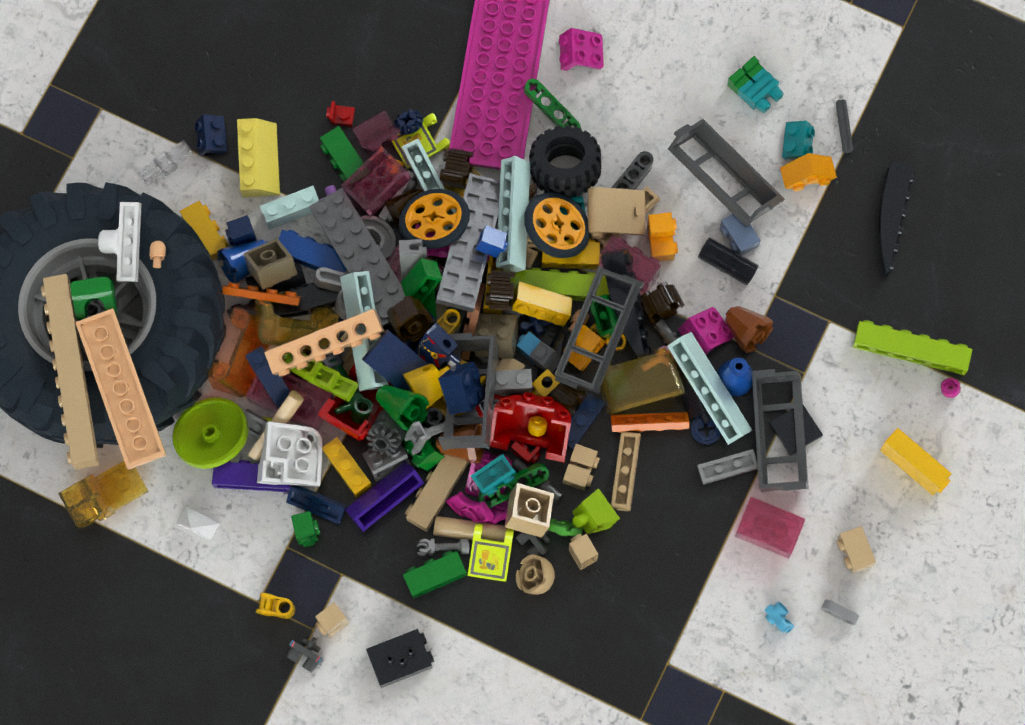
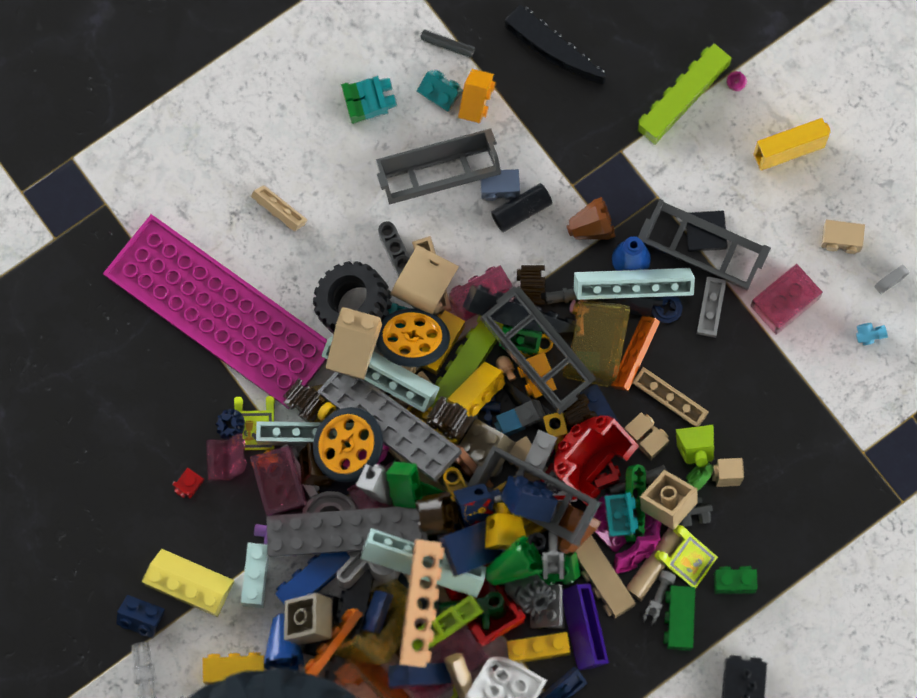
camera: 60 degrees left, 0 degrees up
dark blue brick [225,215,257,246] -> none
green brick [319,126,370,188] -> none
brick [475,225,508,258] -> none
tan cylinder [516,554,555,595] -> none
green beam [523,79,581,128] -> none
yellow piece [528,416,547,437] -> none
dark pink bracket [559,28,604,71] -> none
light orange brick [647,212,678,262] -> none
dark pink bracket [678,307,734,355] -> none
none -> tan plate [251,185,307,231]
none -> yellow tile [317,402,337,421]
none -> tan slope [326,307,382,380]
none -> dark blue slope [361,590,393,634]
none -> green brick [714,566,757,594]

